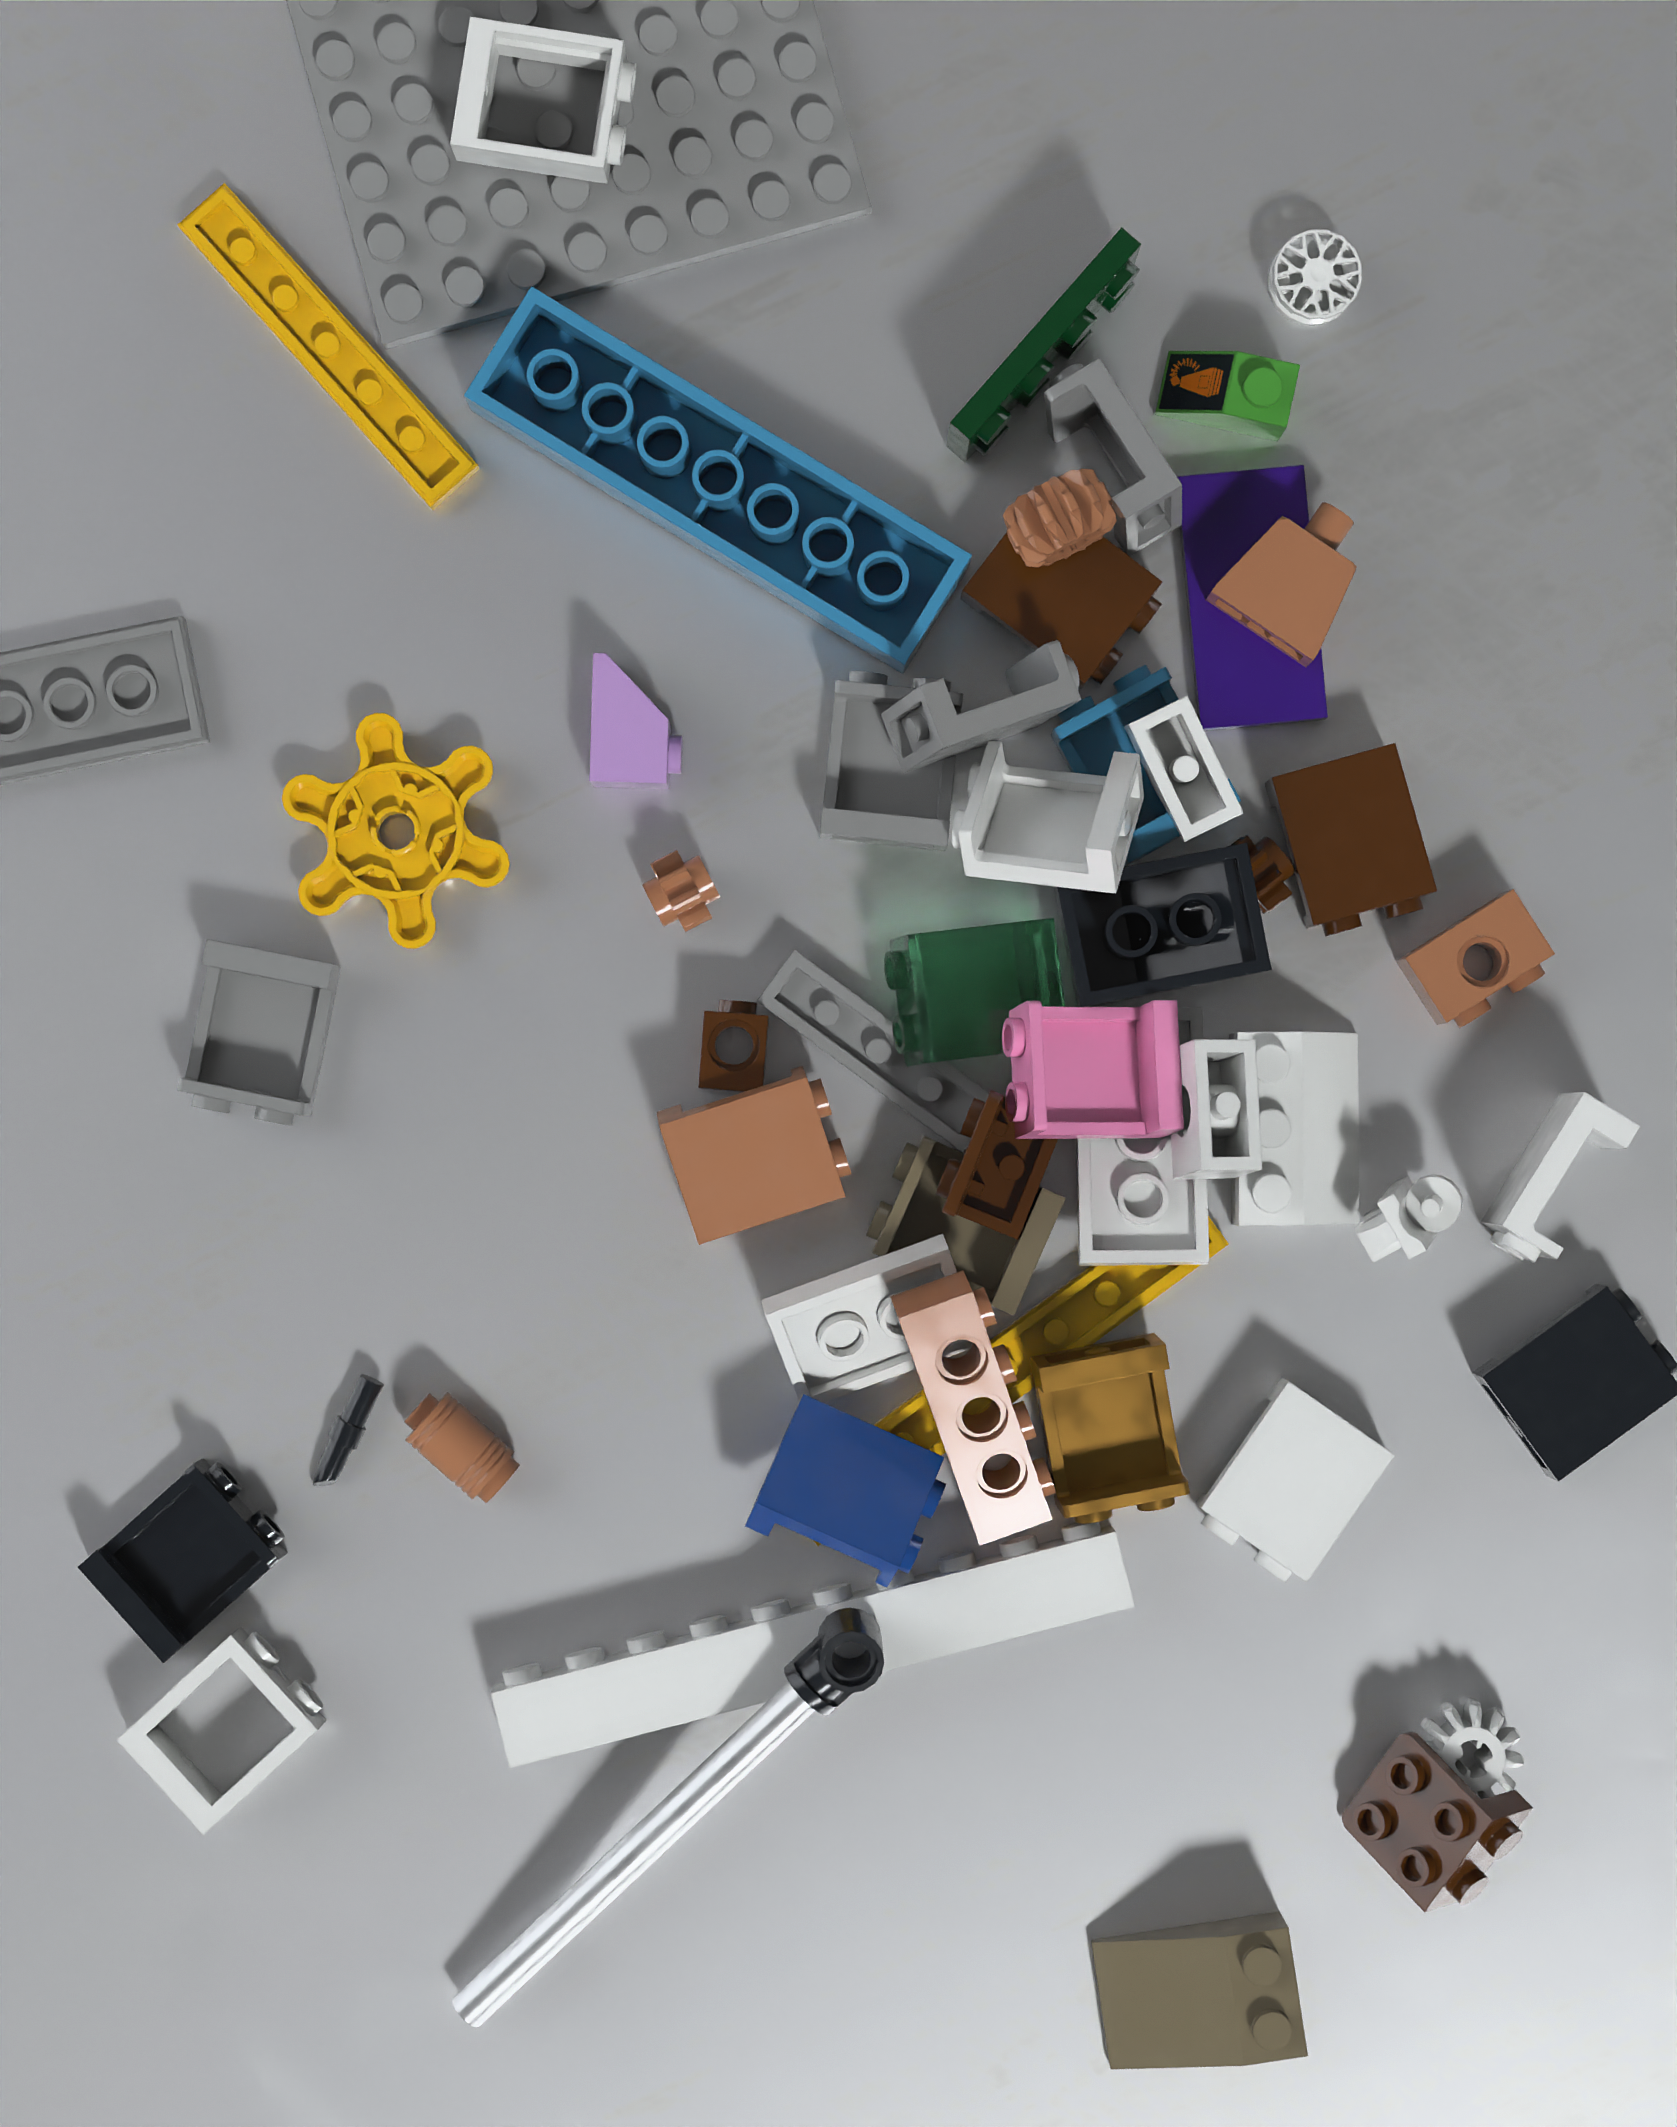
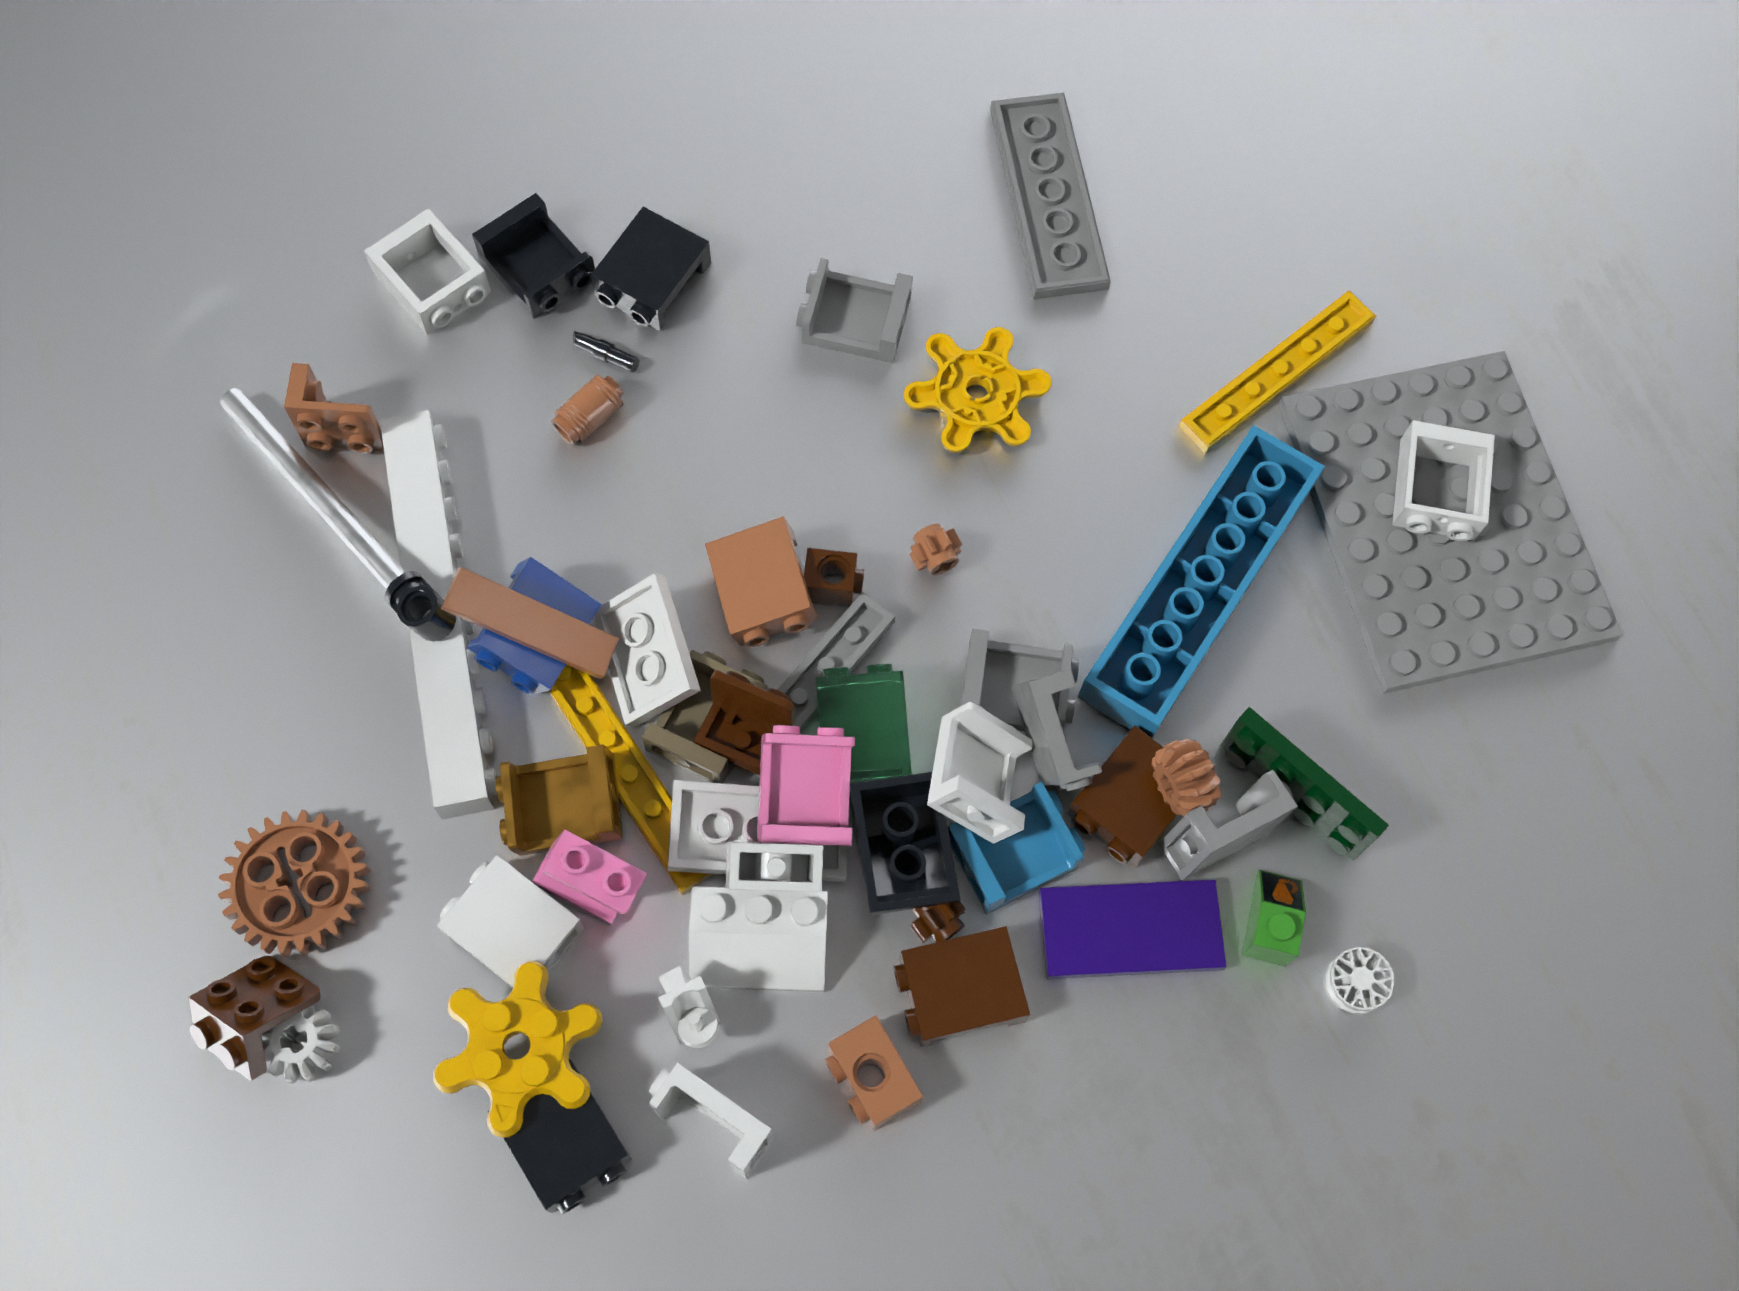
camera: 90 degrees right, 20 degrees down
lavender slope [589,653,683,789] -> none
brick [890,1270,1056,1545] -> none
dark tan slope [1091,1911,1308,2069] -> none
white slope [1124,696,1243,842] -> none
nougat torso [1206,502,1357,667] -> none
none -> nougat gear [218,810,371,957]
none -> nougat bracket [284,363,384,453]
none -> yellow plate [433,961,603,1138]
none -> nougat tile [441,567,619,679]
none -> bright pink panel [531,829,647,925]
none -> black panel [591,206,711,331]

